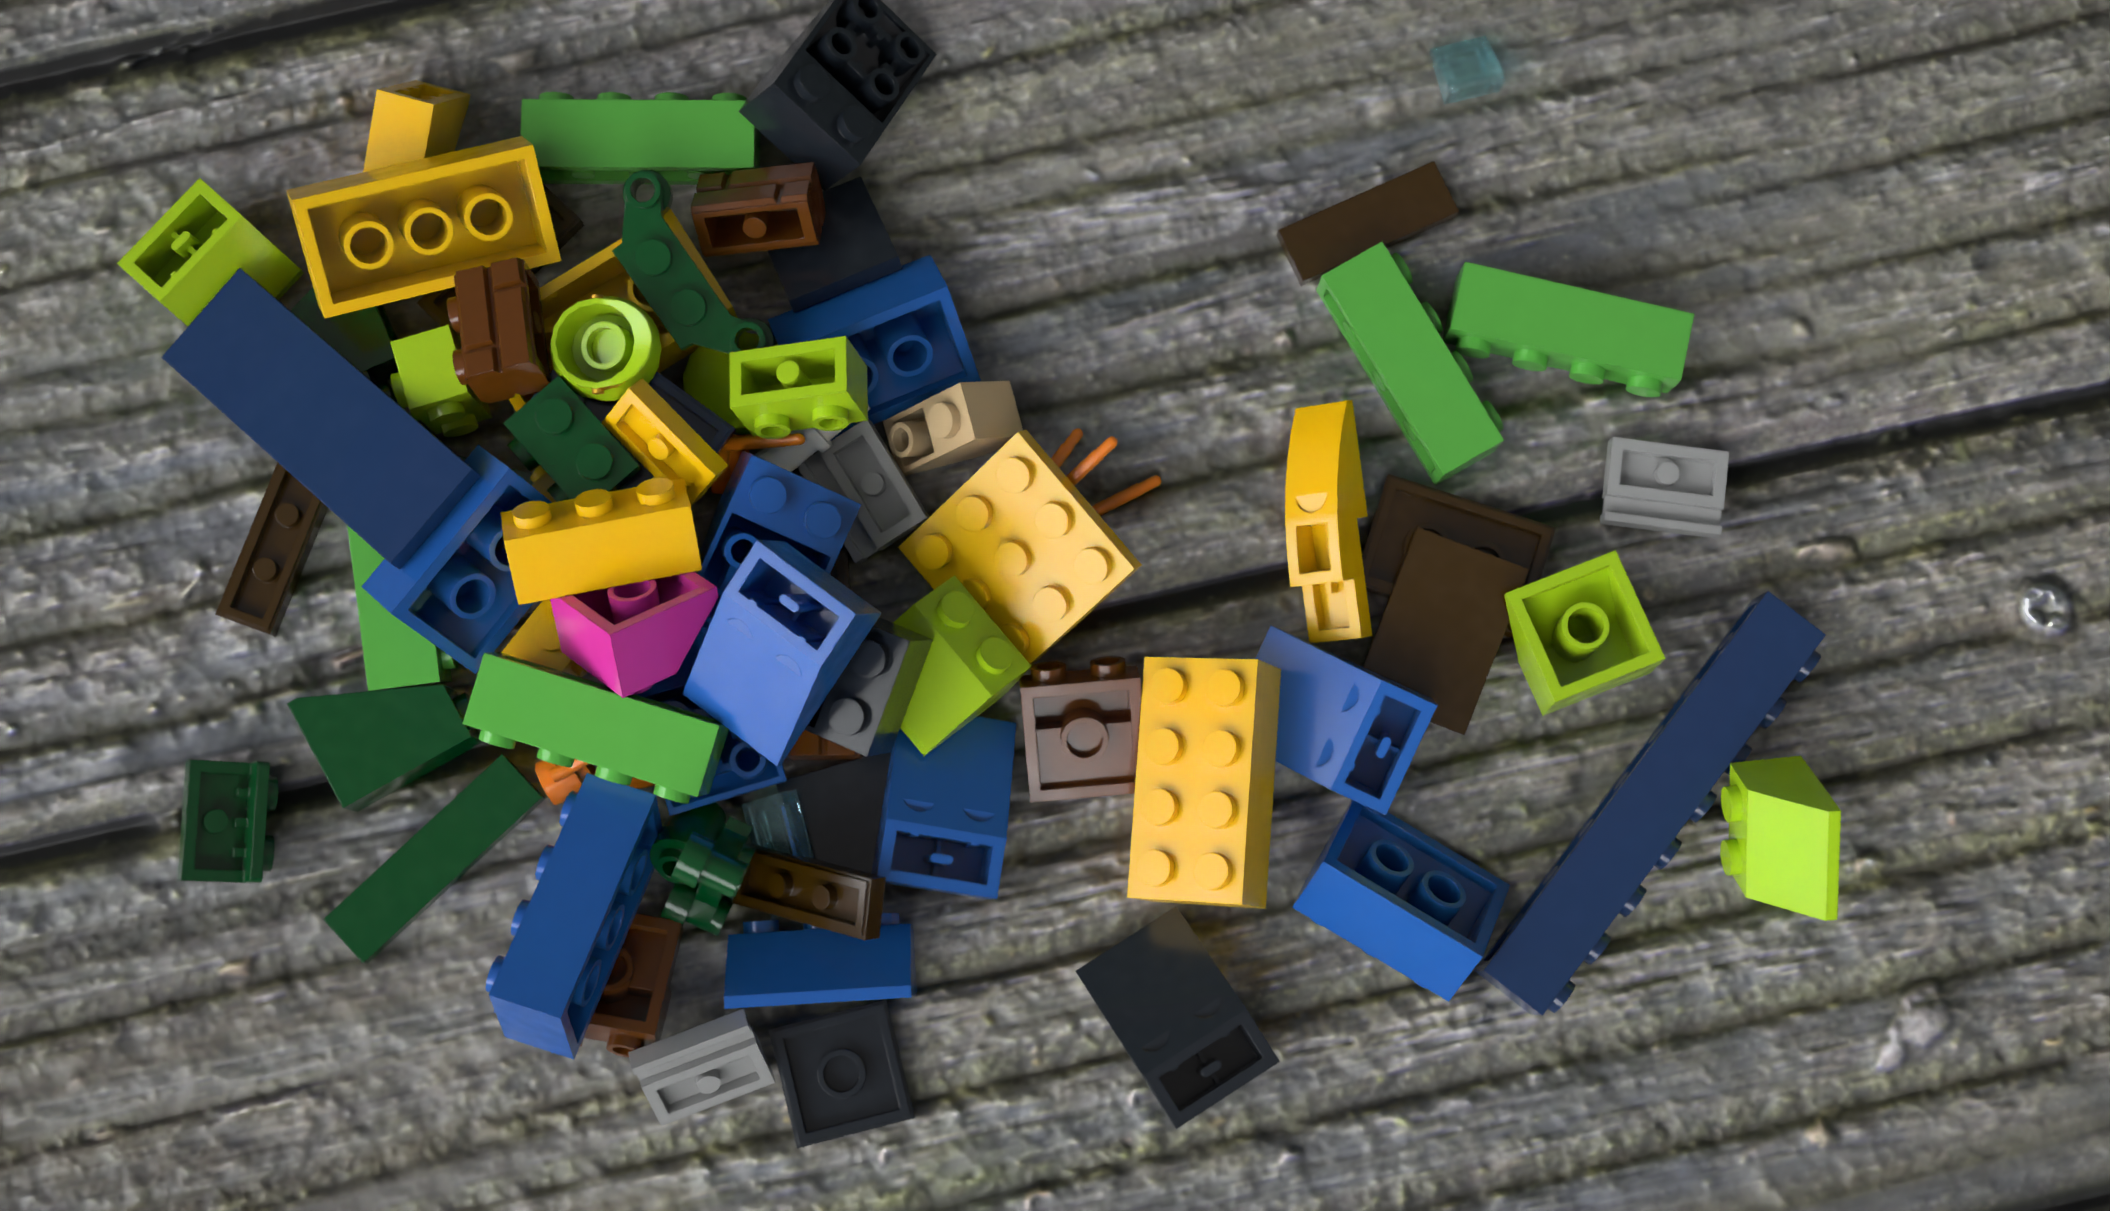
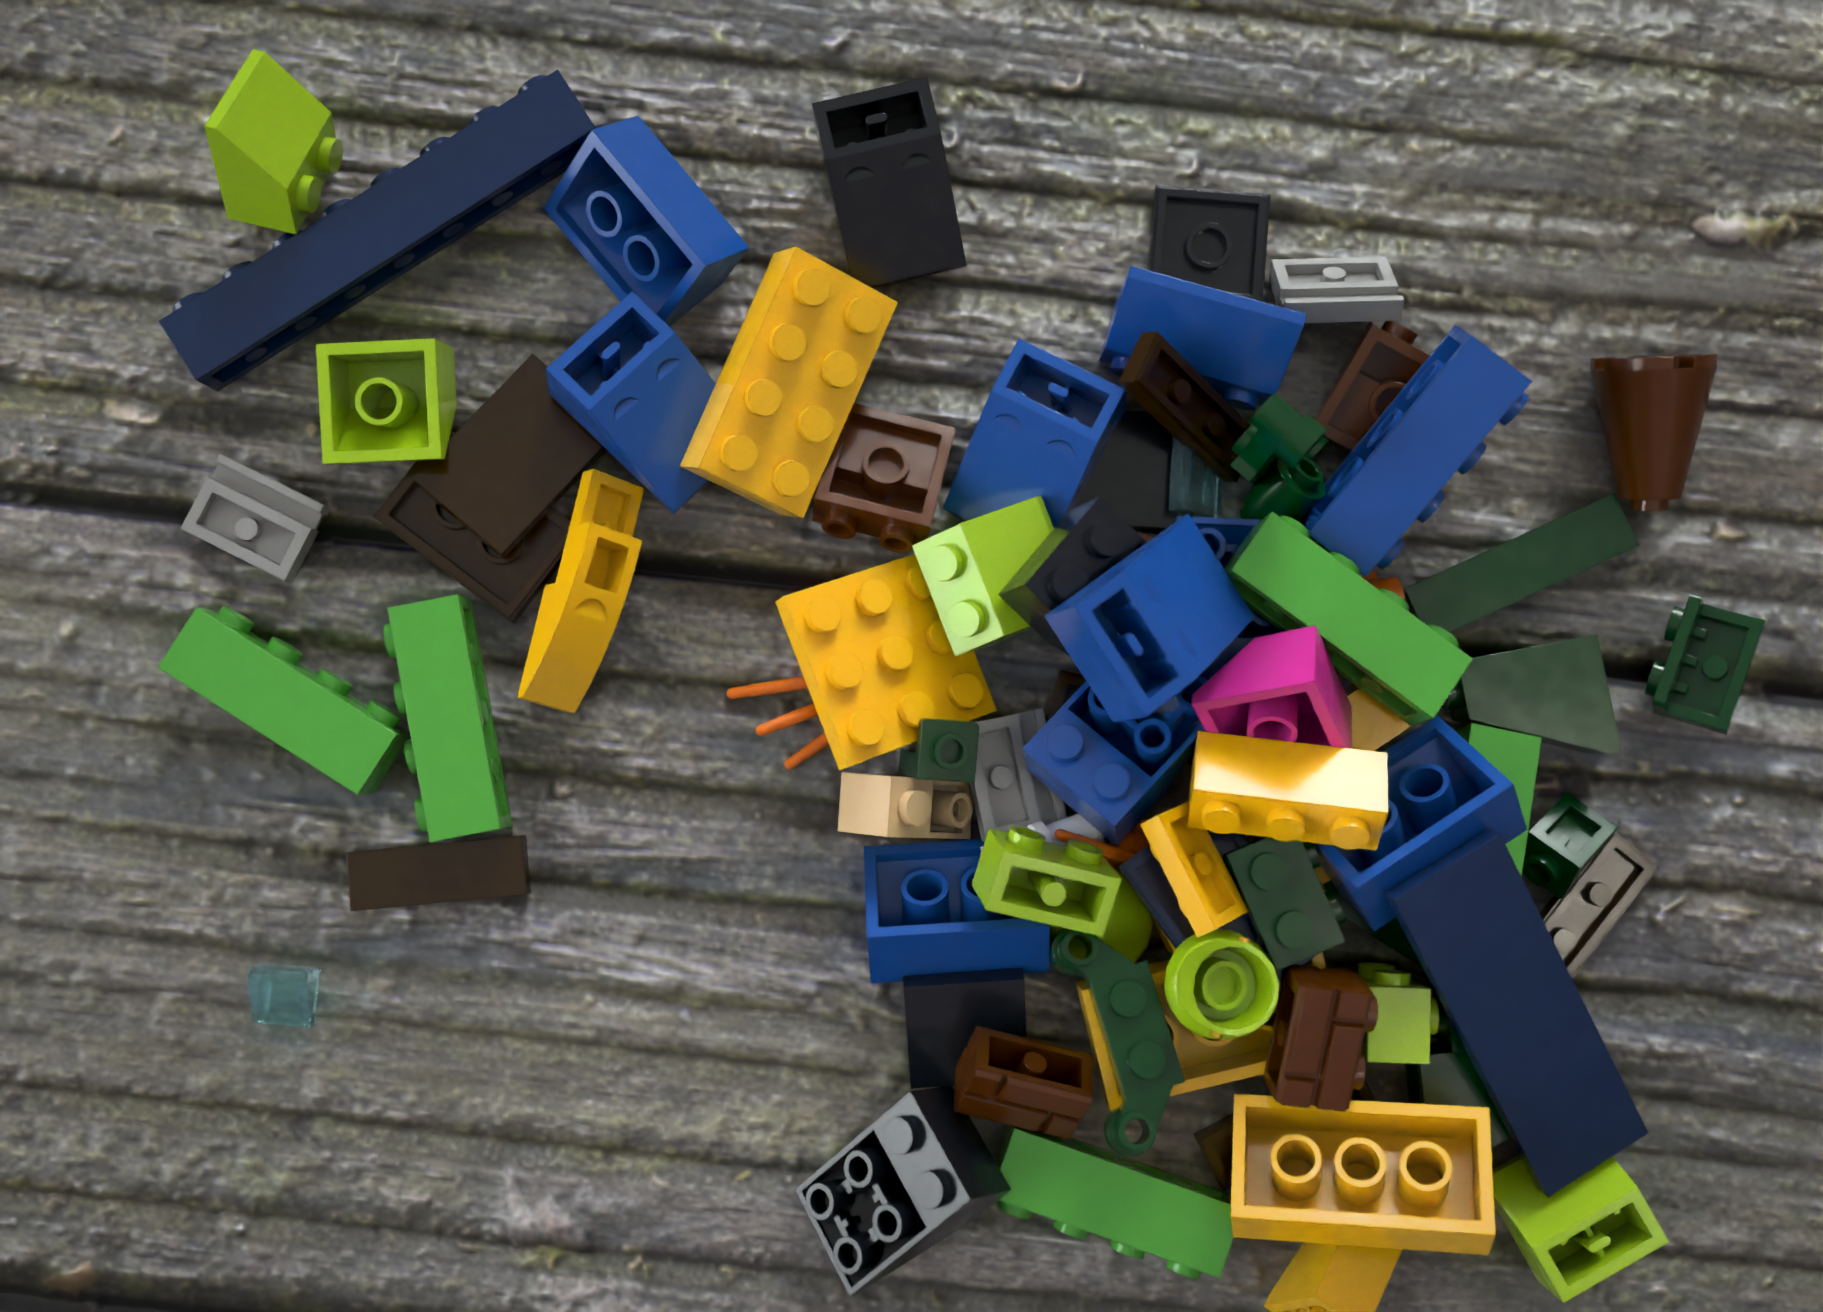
camera: 160 degrees left, 5 degrees up
none -> dark green bracket [898,718,979,783]
none -> dark green bracket [1522,792,1618,899]
none -> reddish brown cone [1590,354,1717,511]

